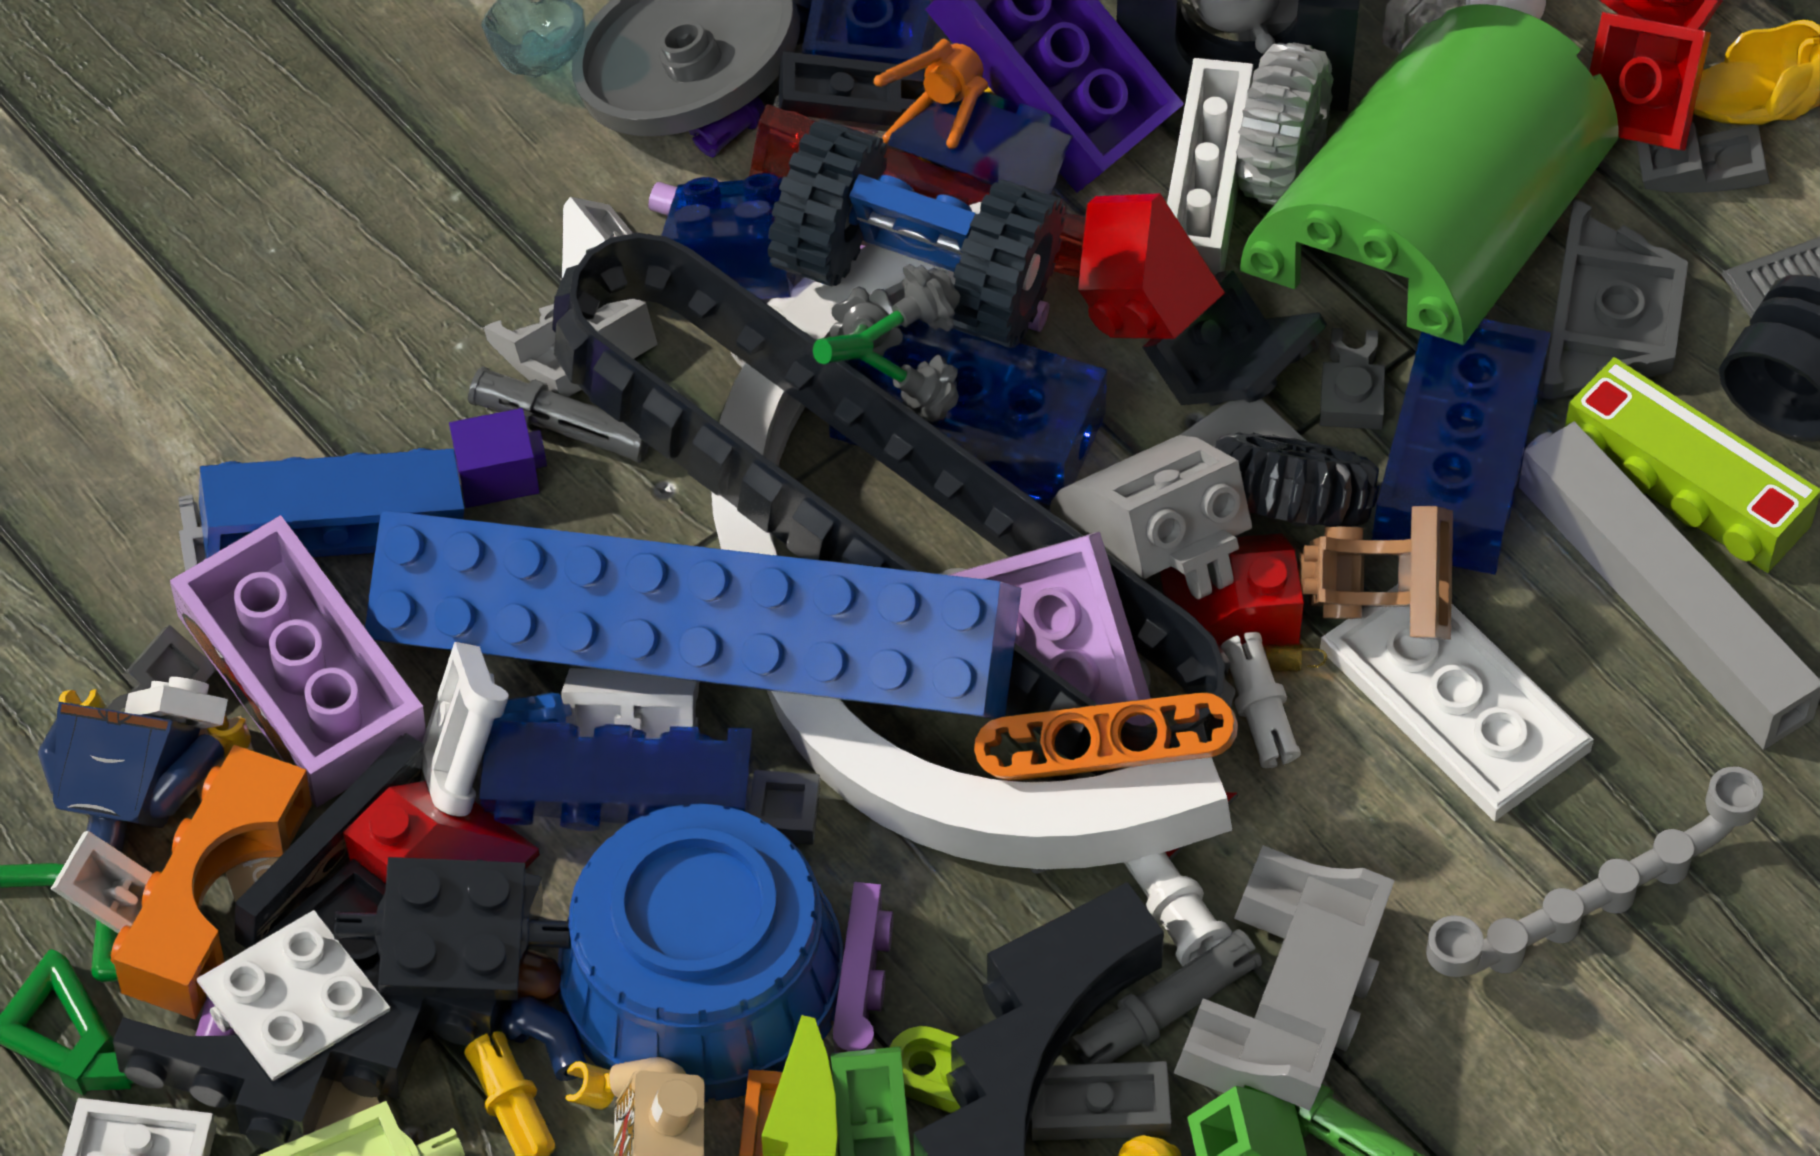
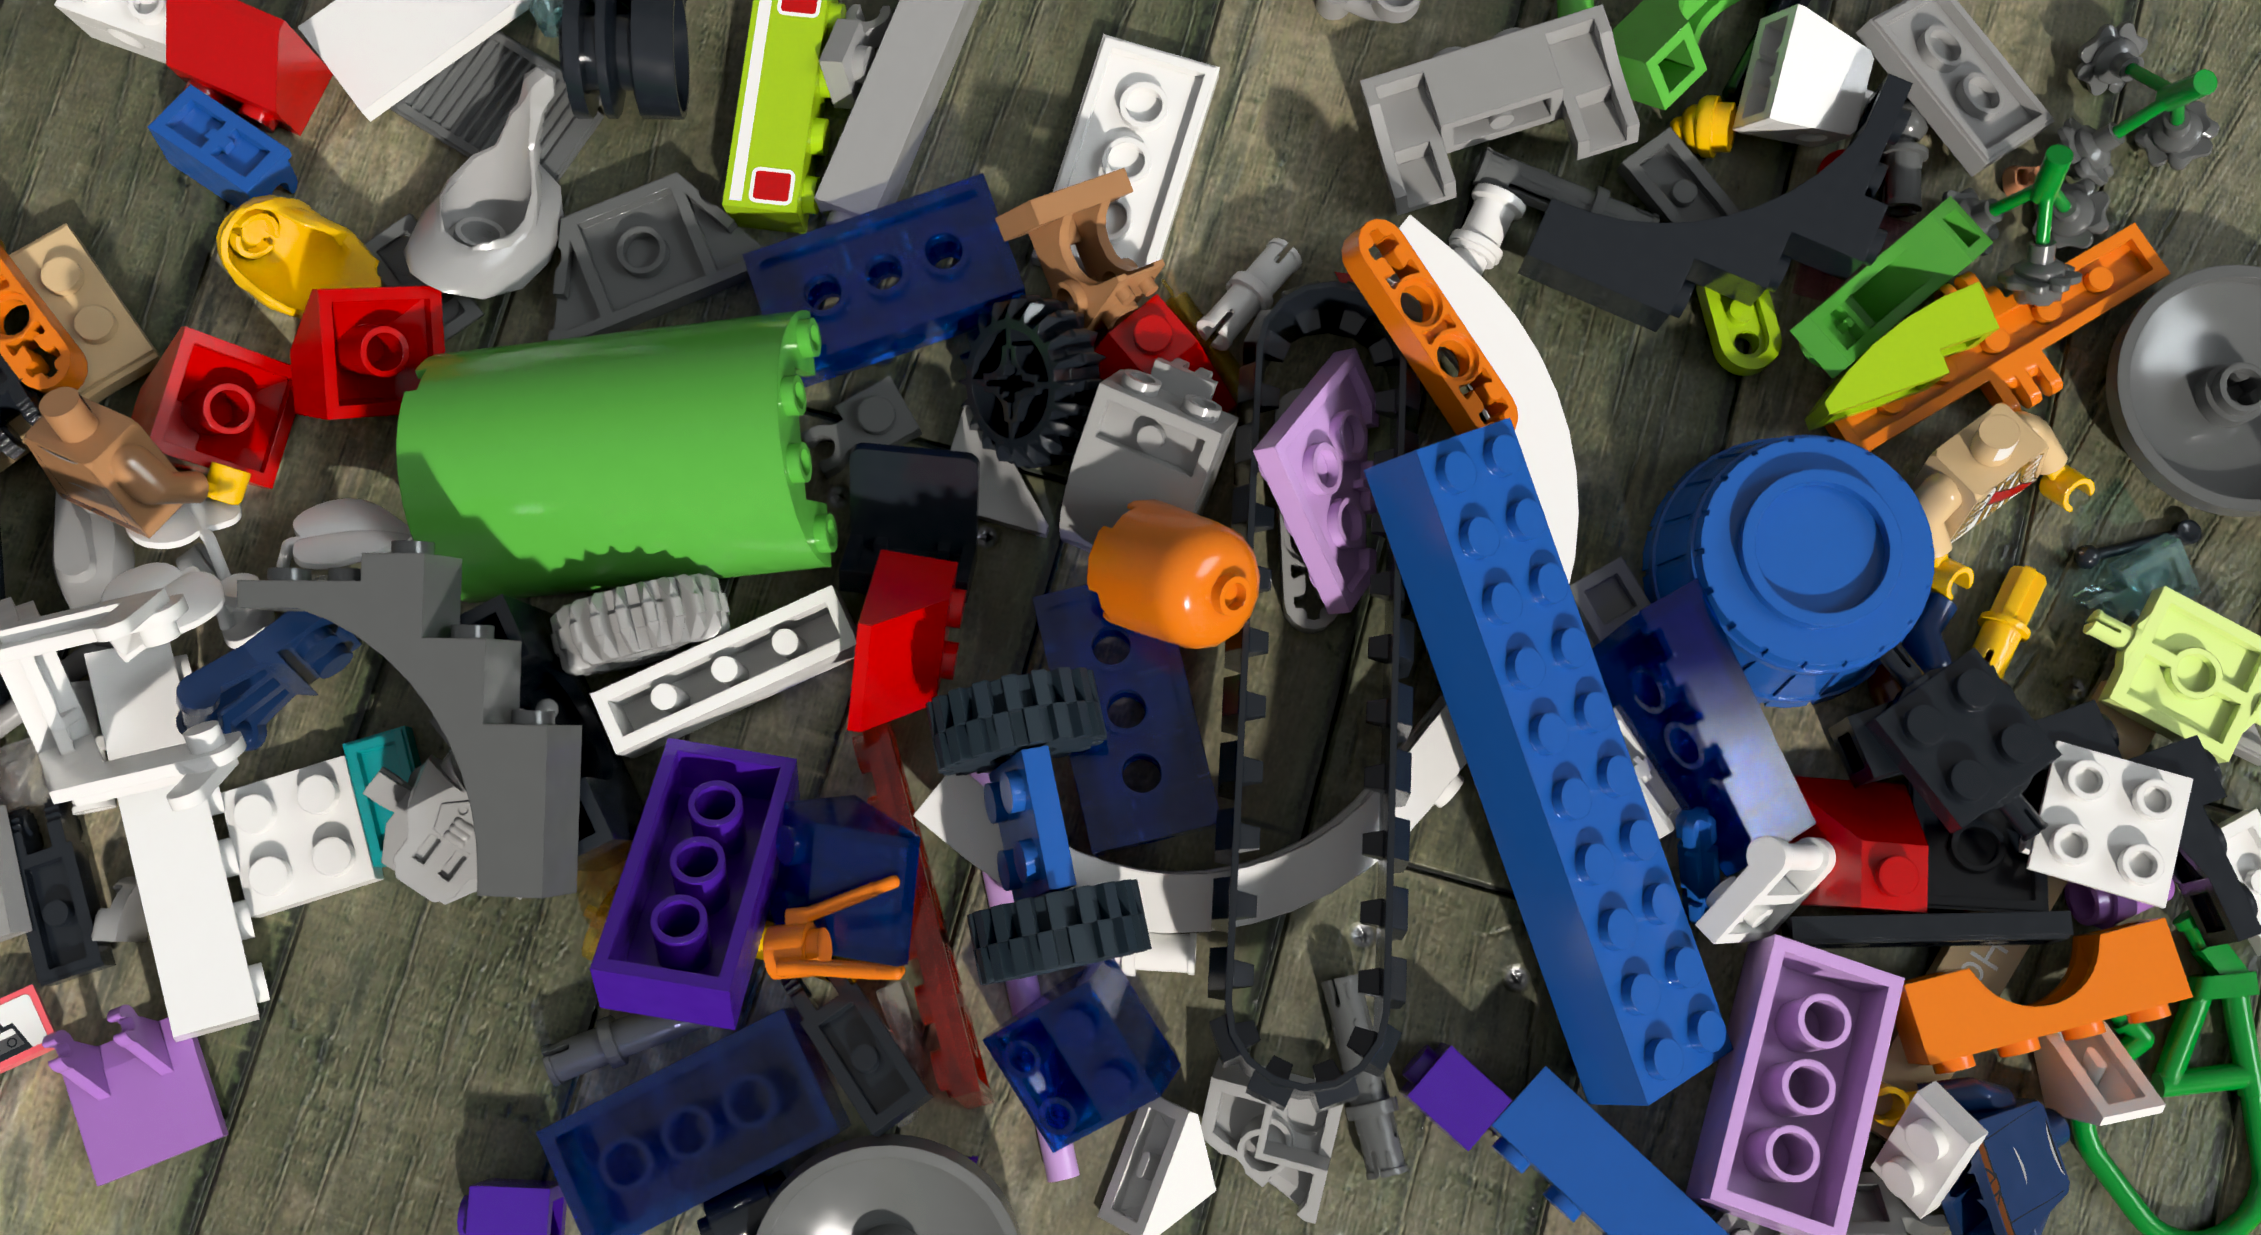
camera: 125 degrees left, 25 degrees up
dark grey plant [813,264,961,422] -> none
medium lavender plate [833,882,893,1053] -> none
none -> light grey hat [403,66,564,299]
none -> light grey plate [819,4,892,109]
none -> orange cylinder [1087,499,1260,649]

